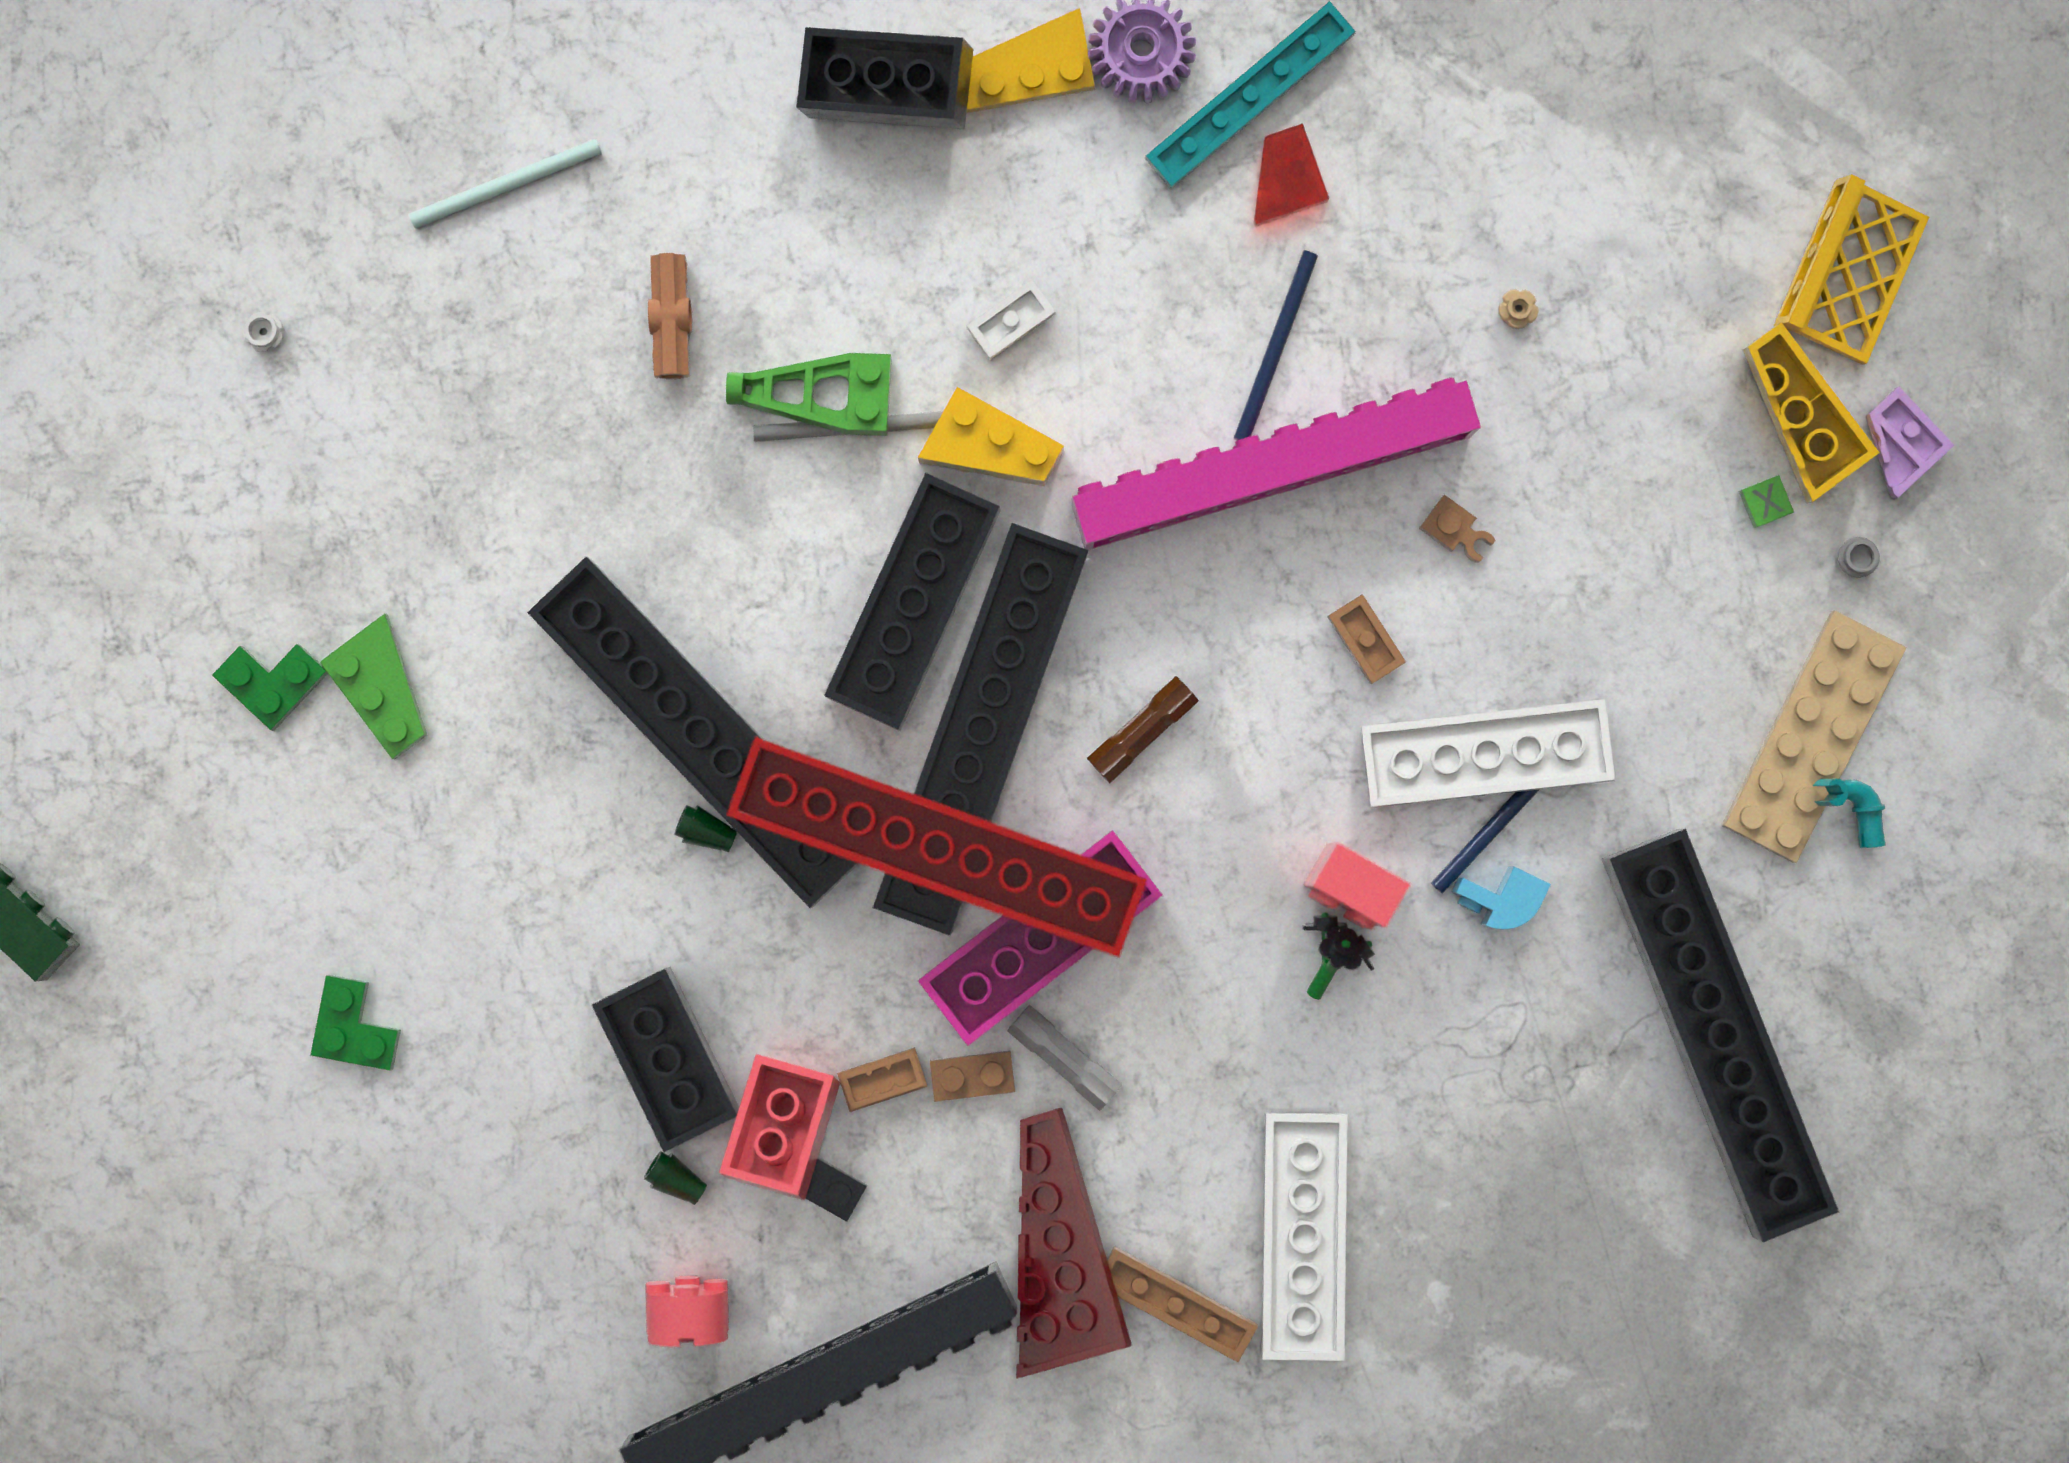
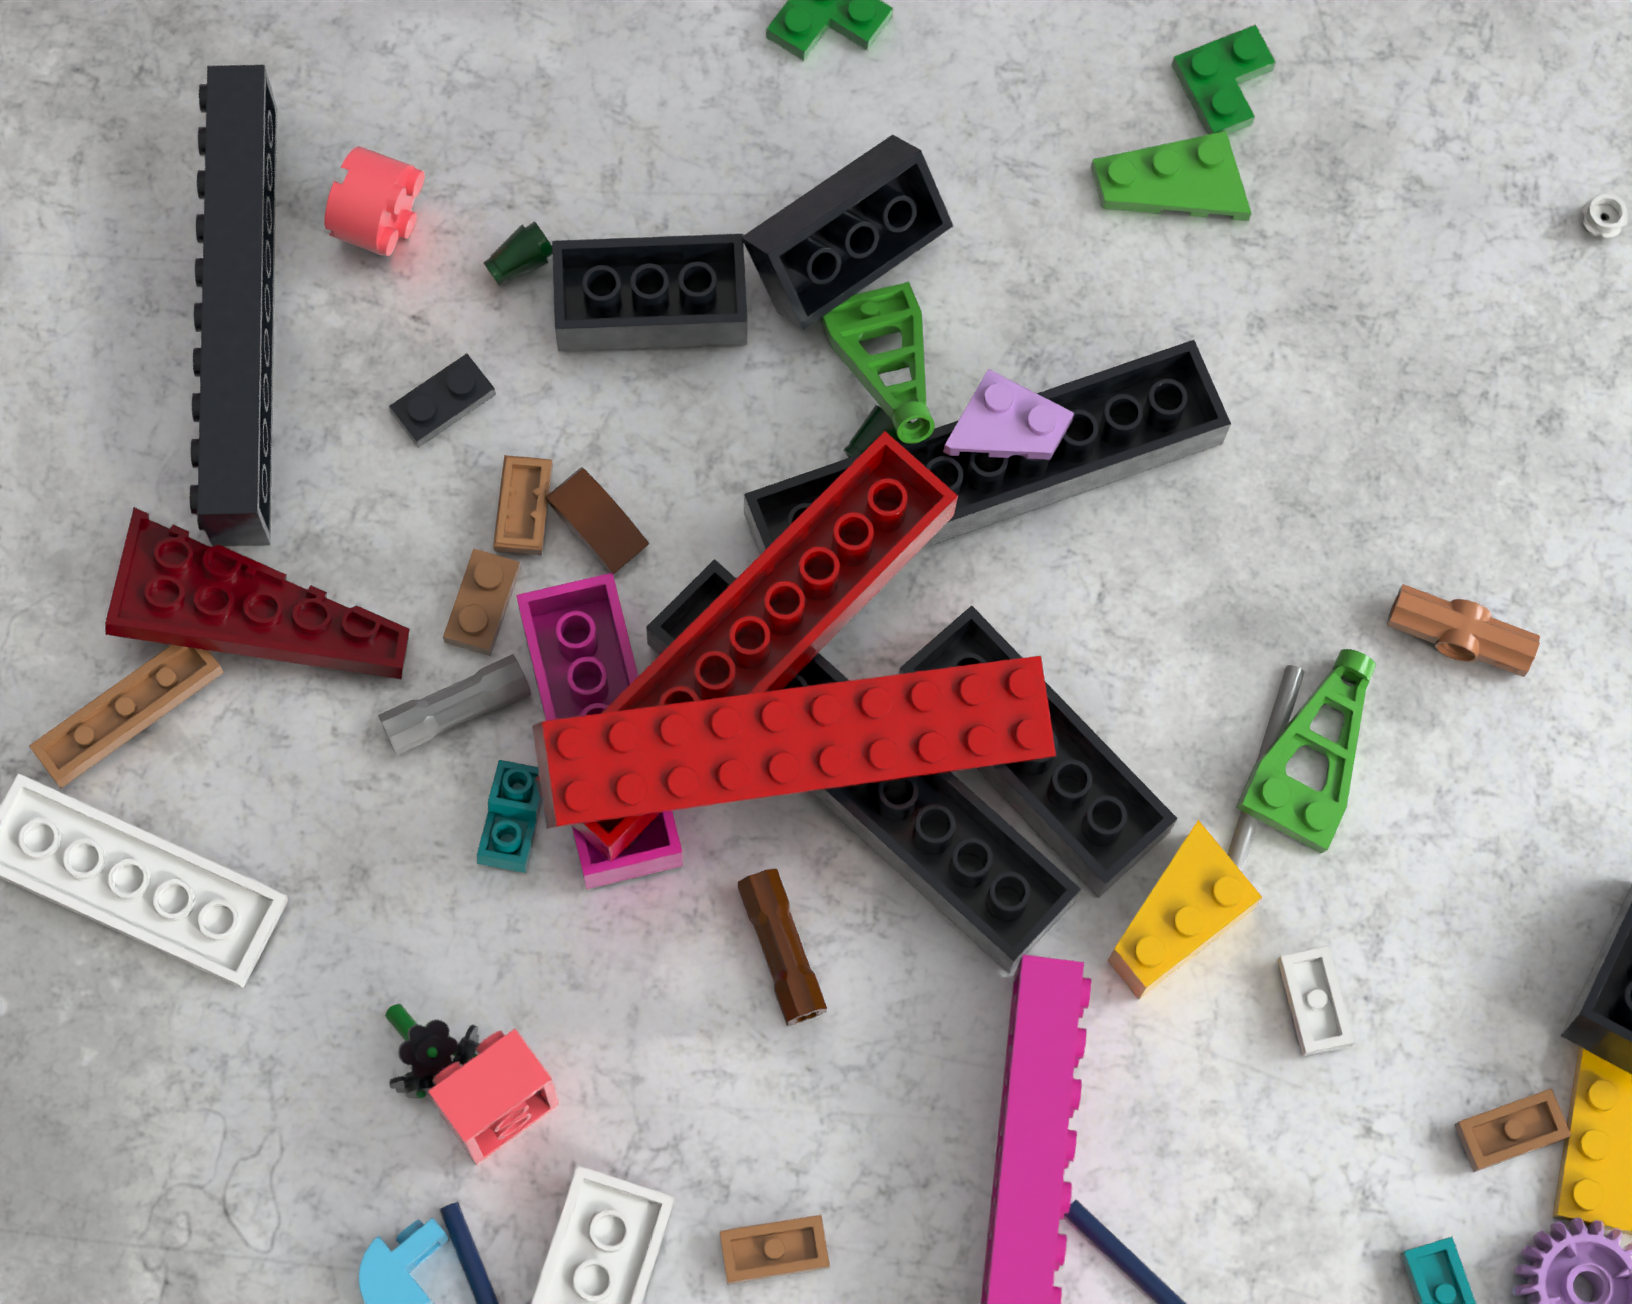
camera: 110 degrees right, 15 degrees down
coral brick [719,1054,840,1201] -> none
none -> teal slope [477,760,542,873]
none -> red brick [532,656,1056,828]
none -> reddish brown slope [545,467,650,574]
none -> black brick [741,134,954,330]
none -> bright green plate [820,282,935,444]
none -> lavender wing [943,369,1074,460]
none -> medium nougat plate [1454,1088,1571,1172]

